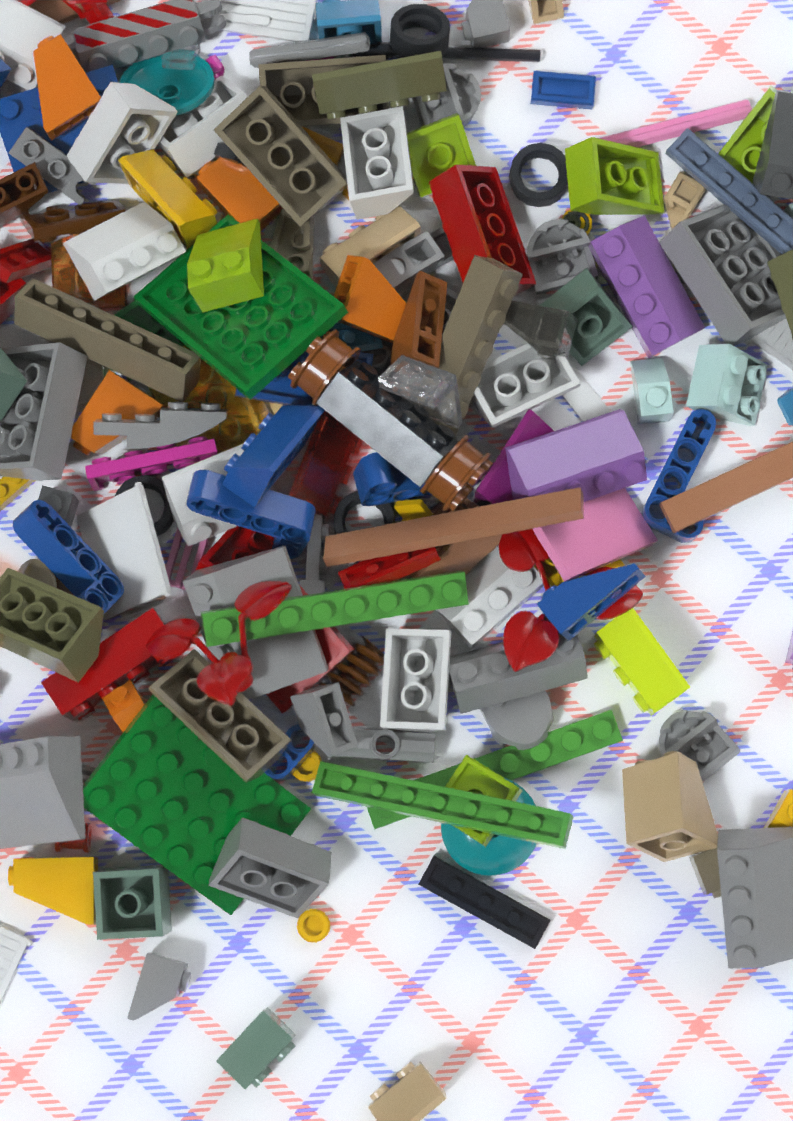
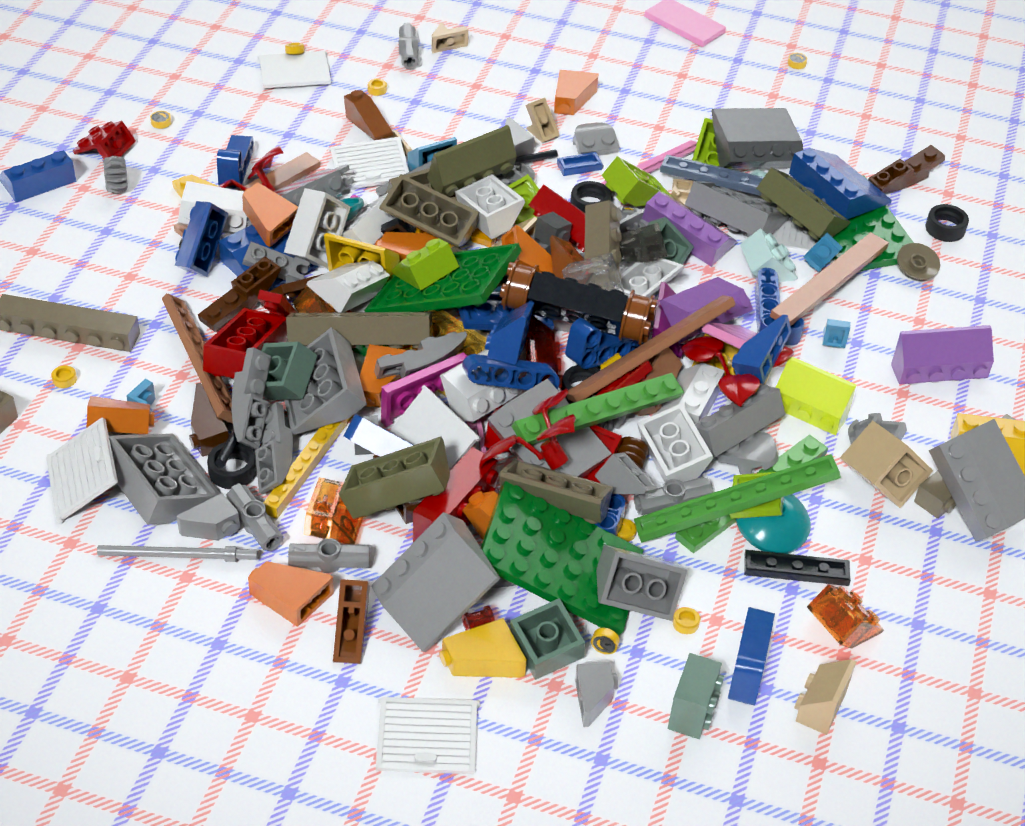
camera: 30 degrees left, 35 degrees down
light aqua slope [630,358,674,425] -> none
none -> dark grey brick [534,212,572,246]
none -> light grey slope [572,122,620,155]
none -> tile [591,628,620,654]
none -> blue beam [727,607,775,706]
none -> clear orange slope [807,584,885,649]
none -> dark azure bracket [822,318,851,348]

